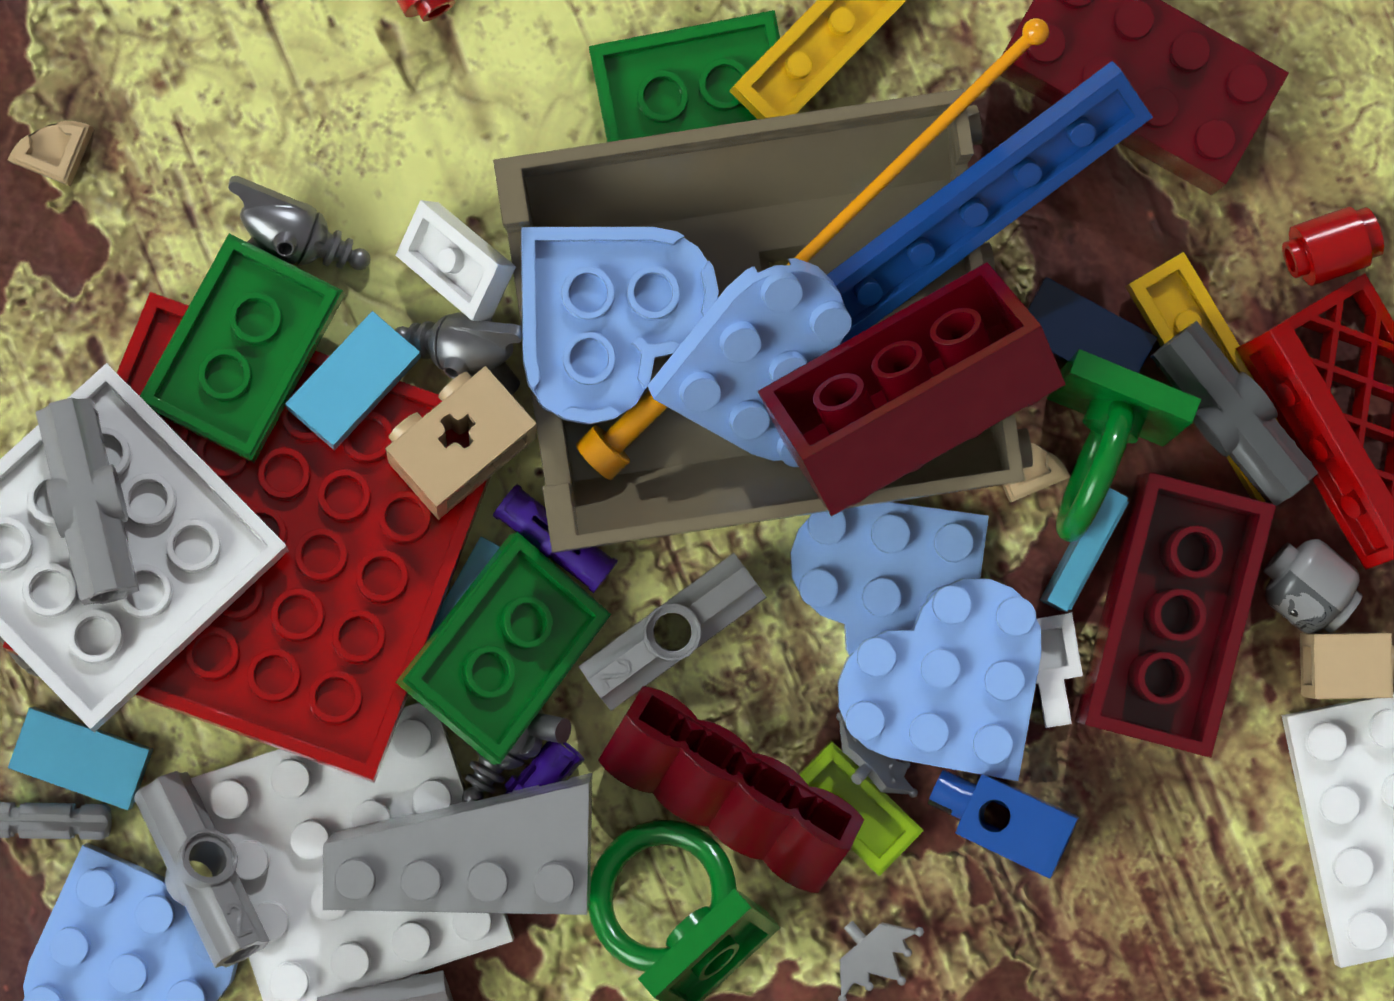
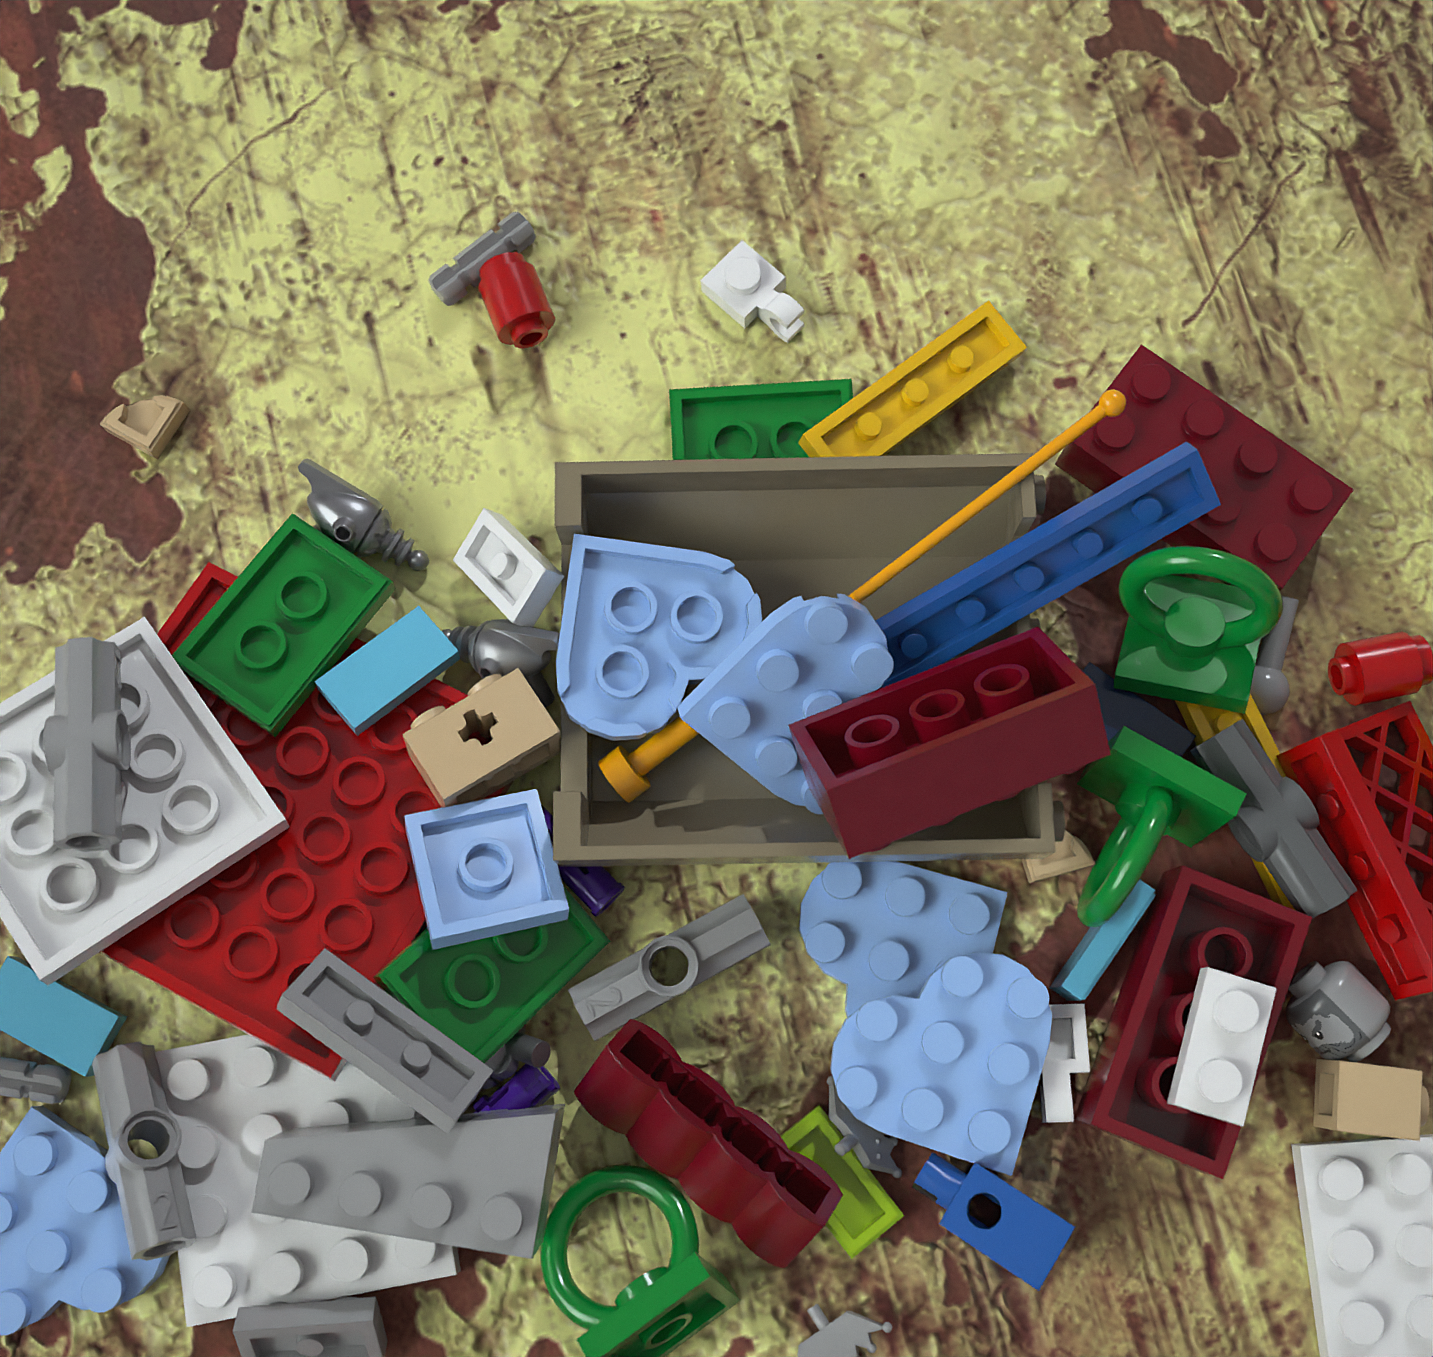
camera: 10 degrees right, 10 degrees down
none -> light grey plate [276,949,494,1134]
none -> light blue plate [404,789,569,950]
none -> green tile [1113,546,1283,714]
none -> white plate [1167,967,1276,1126]
none -> light grey bar [1250,596,1299,715]

